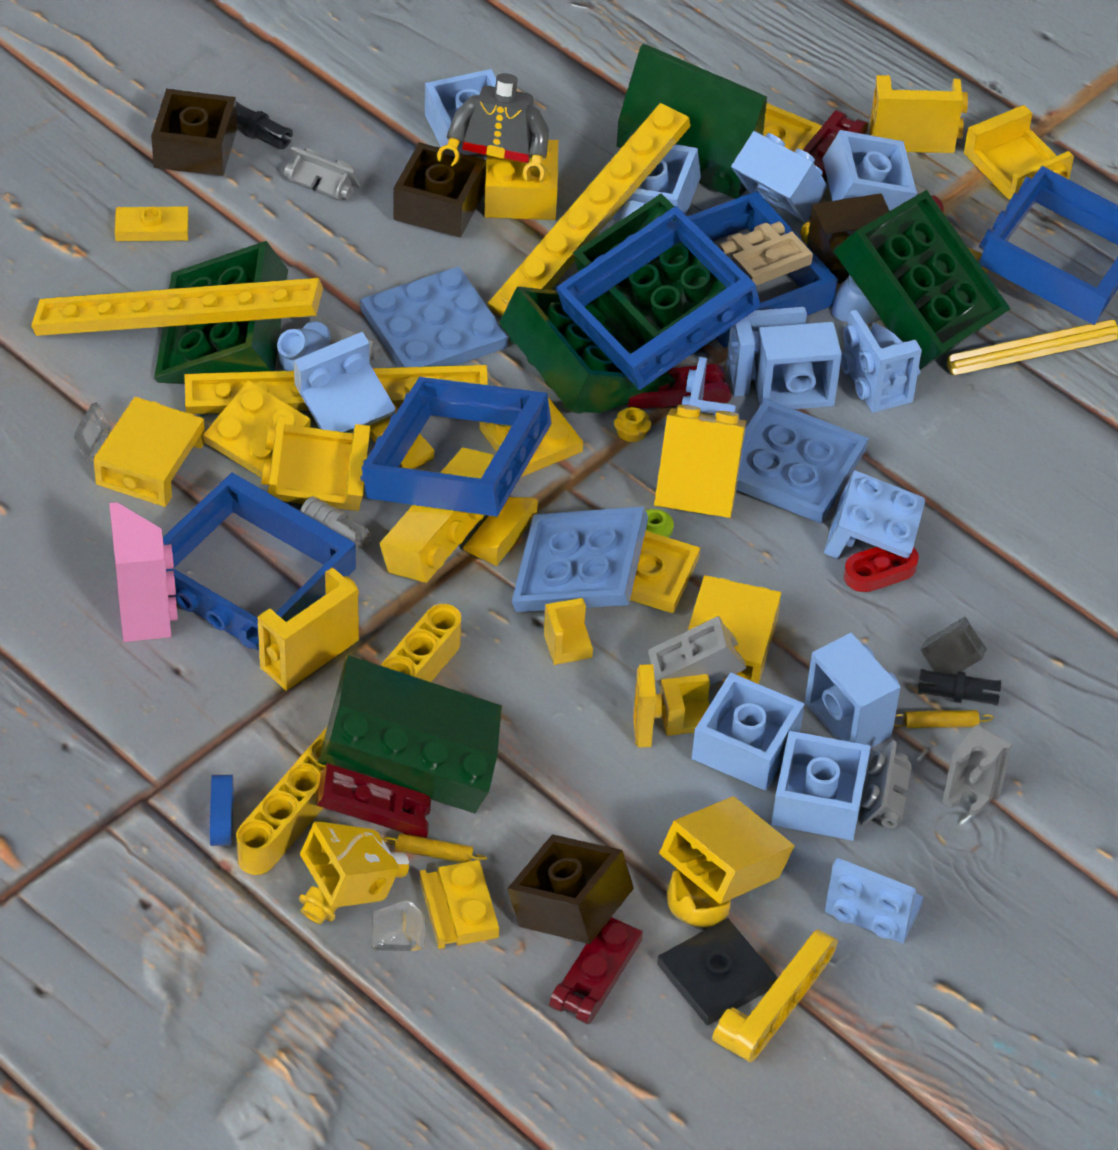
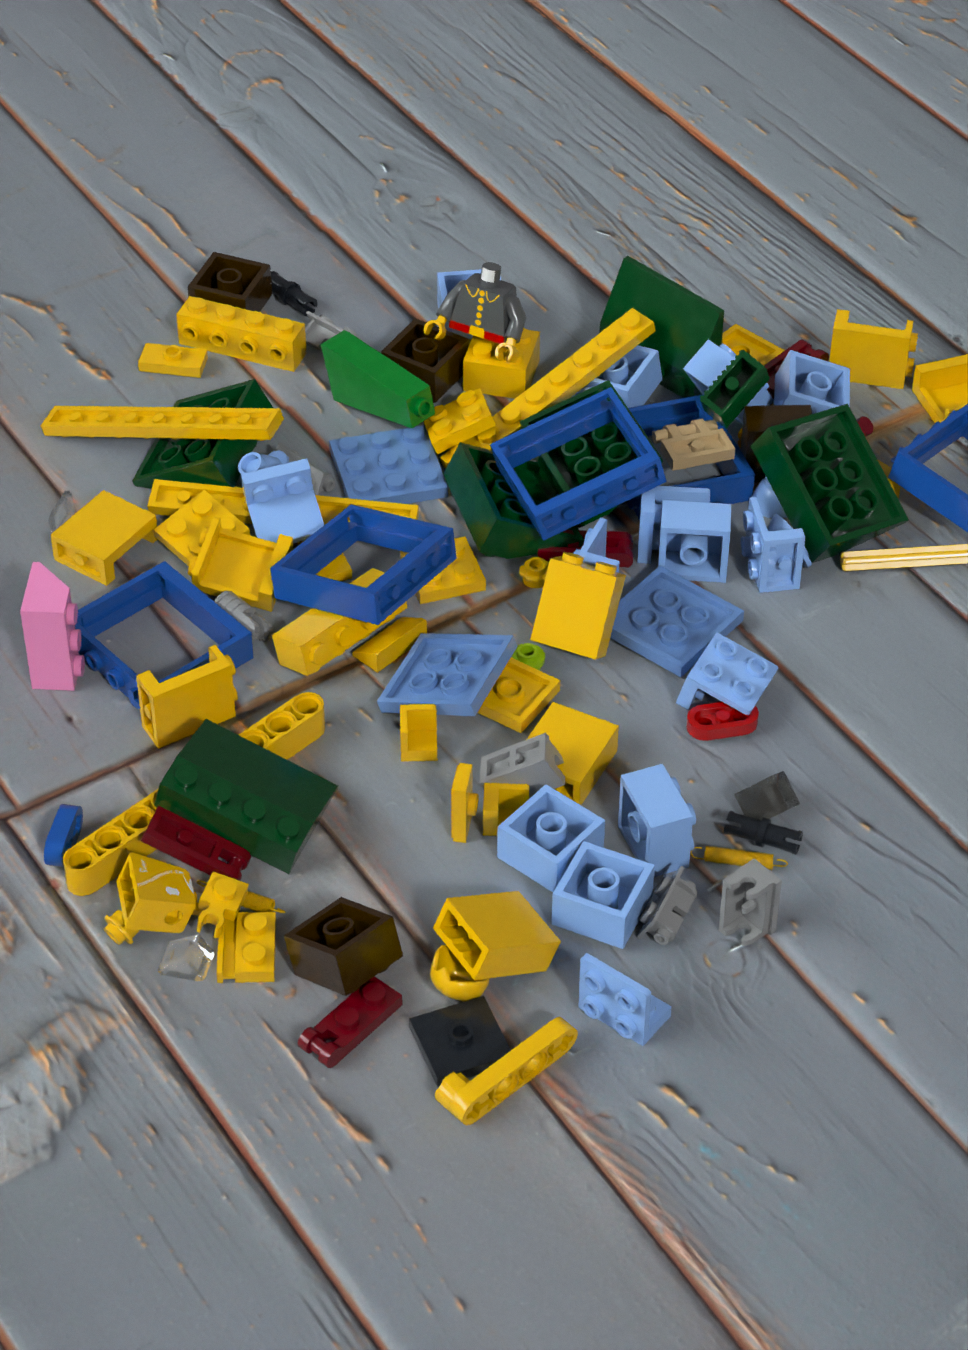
camera: 15 degrees right, 5 degrees down
none -> yellow brick [176,296,307,372]
none -> yellow plate [196,872,249,938]
none -> green slope [321,330,435,429]
none -> yellow plate [423,388,496,455]
none -> dark green brick [700,350,770,429]

